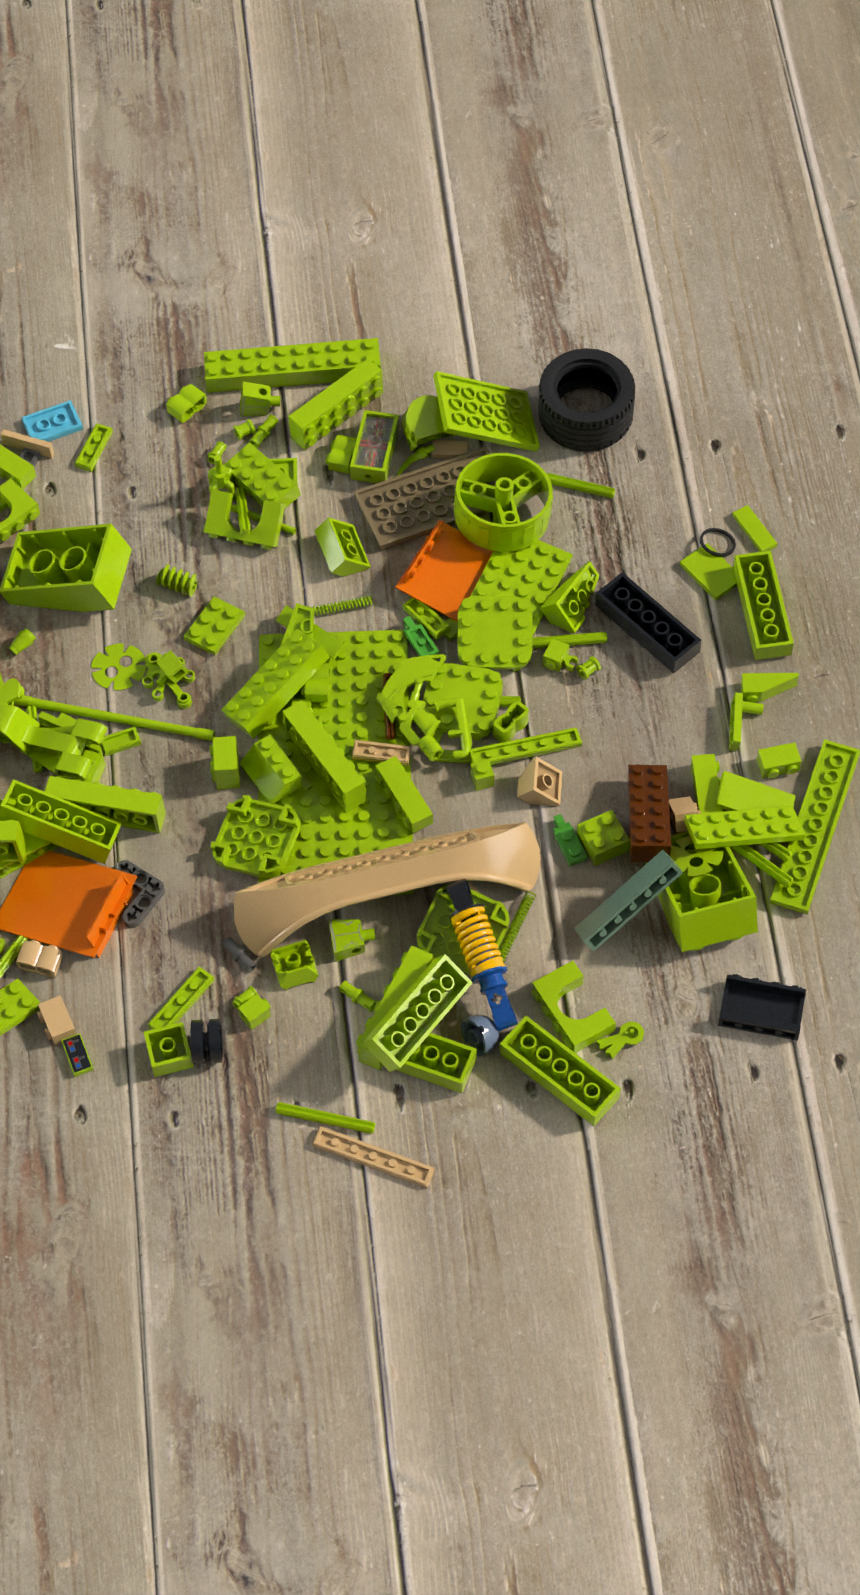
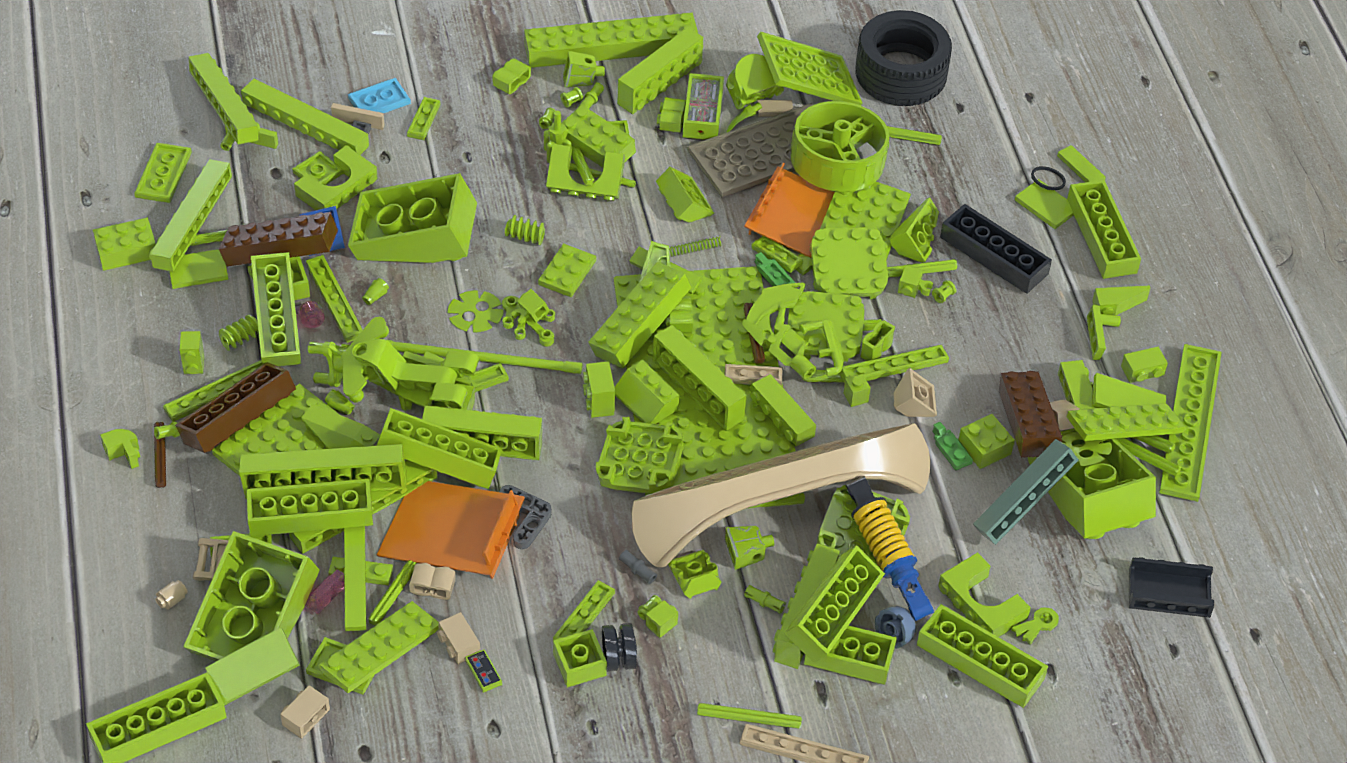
camera: 10 degrees left, 10 degrees down
lime piece [499,891,536,962] -> none

